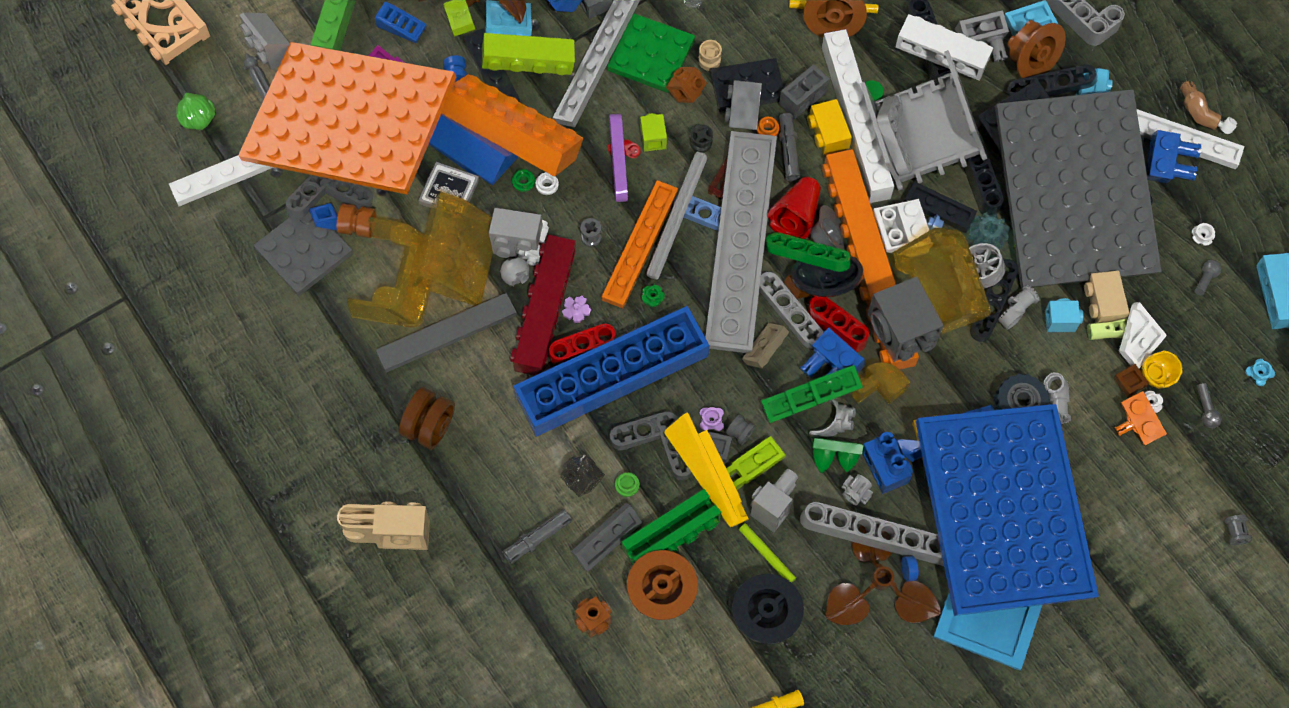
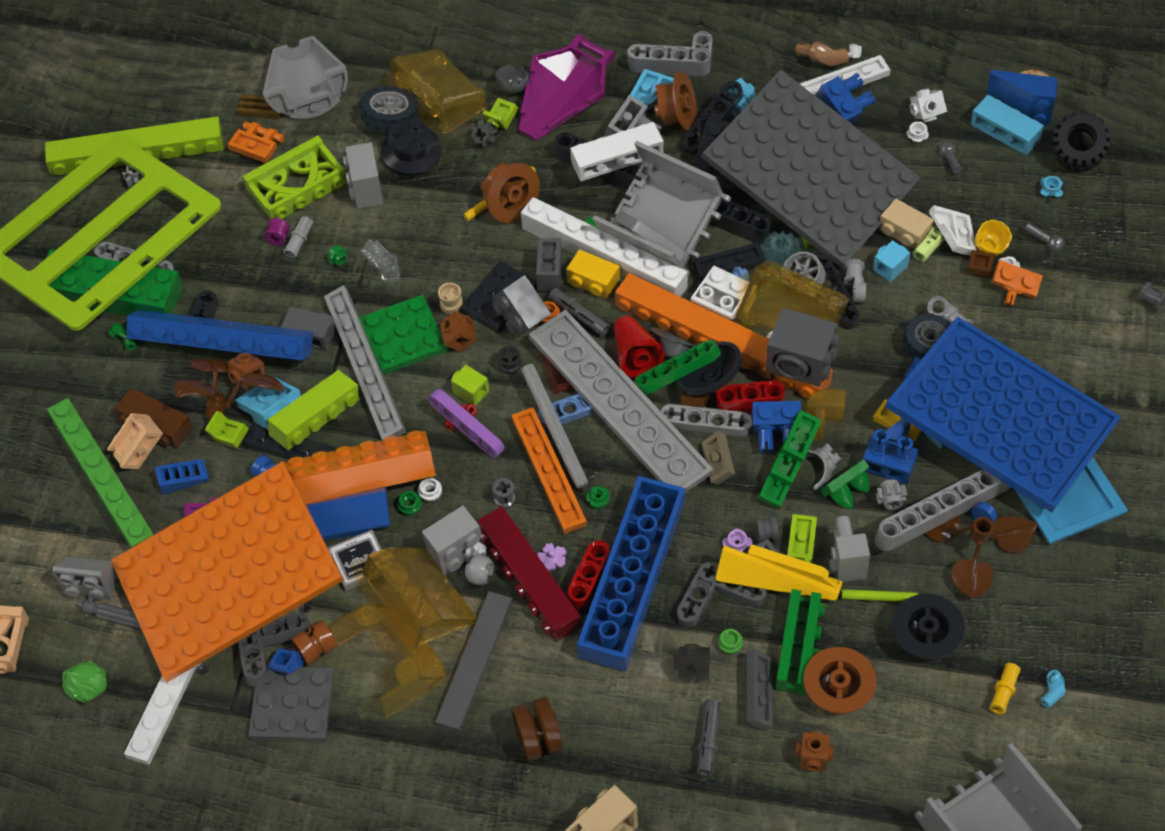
camera: 40 degrees left, 10 degrees down
none -> white brick [910,89,947,122]

